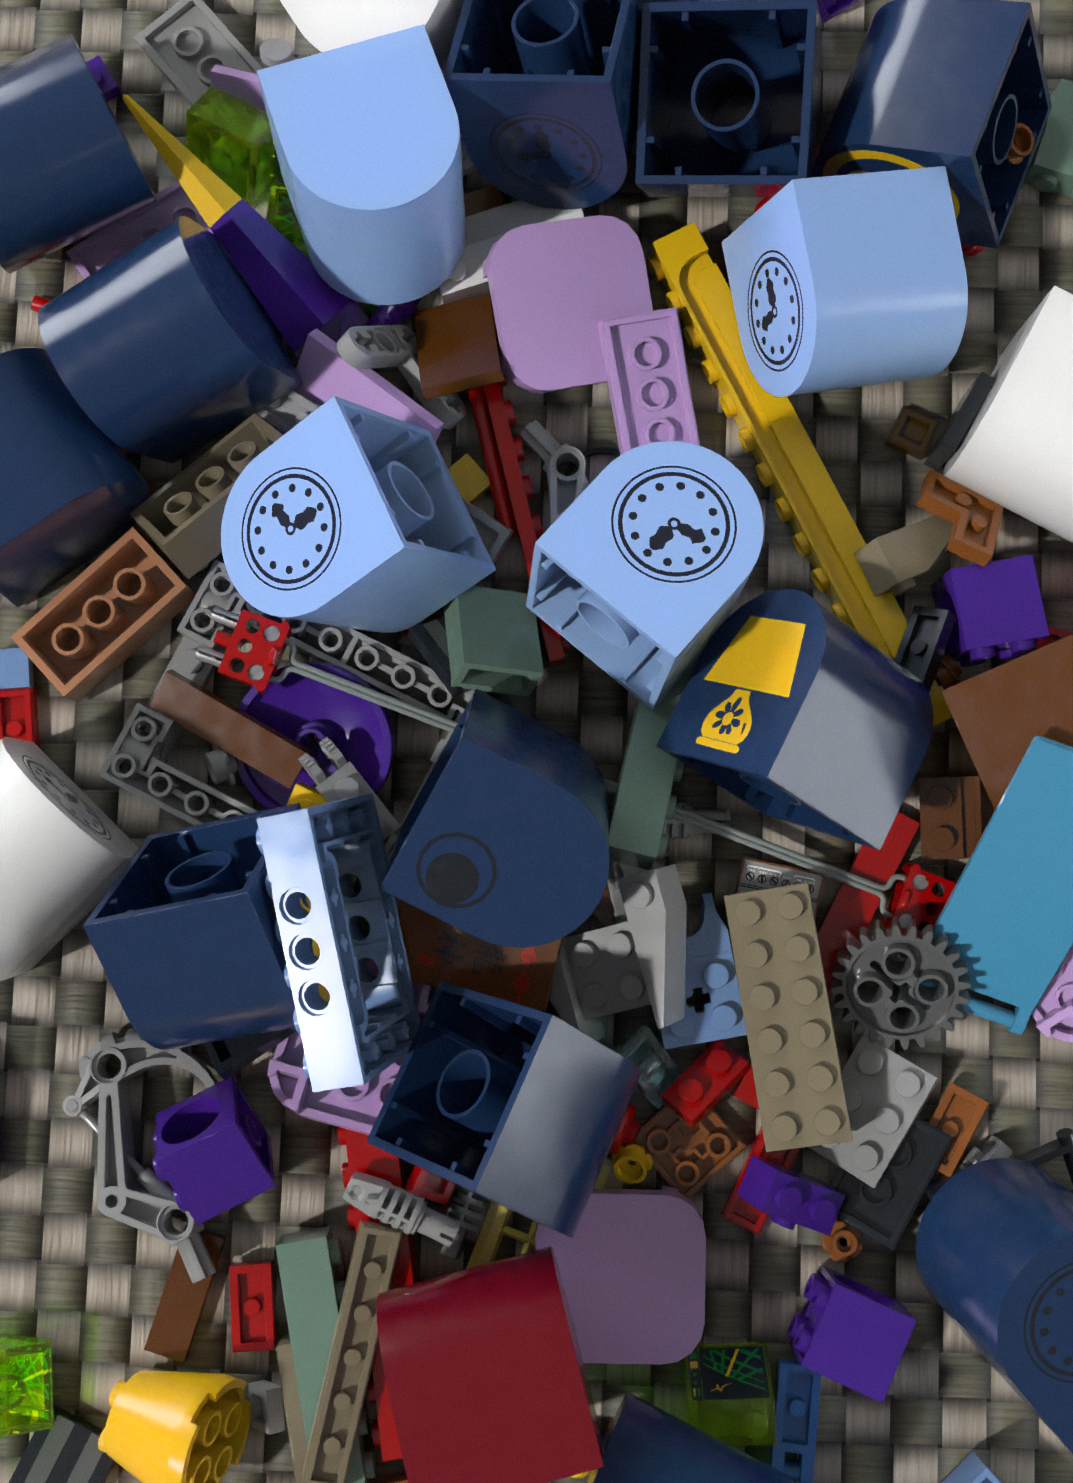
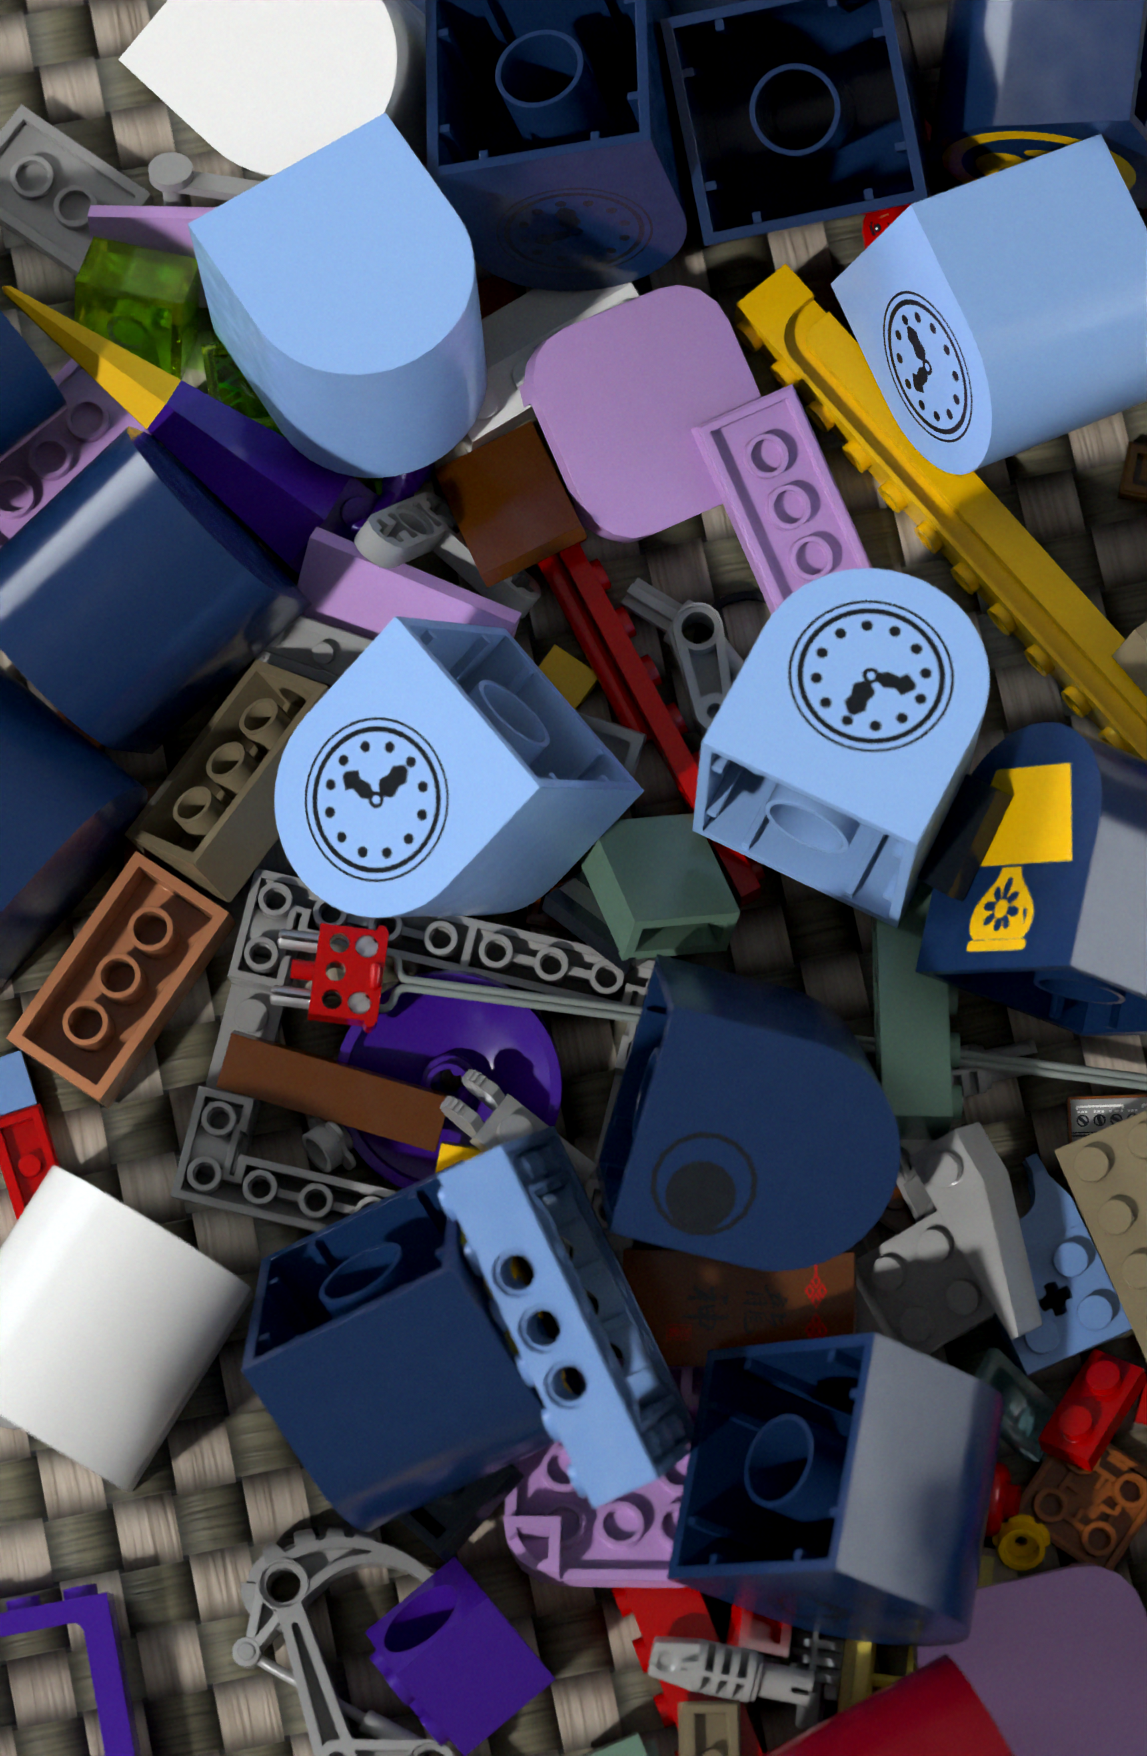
camera: 15 degrees left, 5 degrees down
none -> black tile [917,773,1012,902]

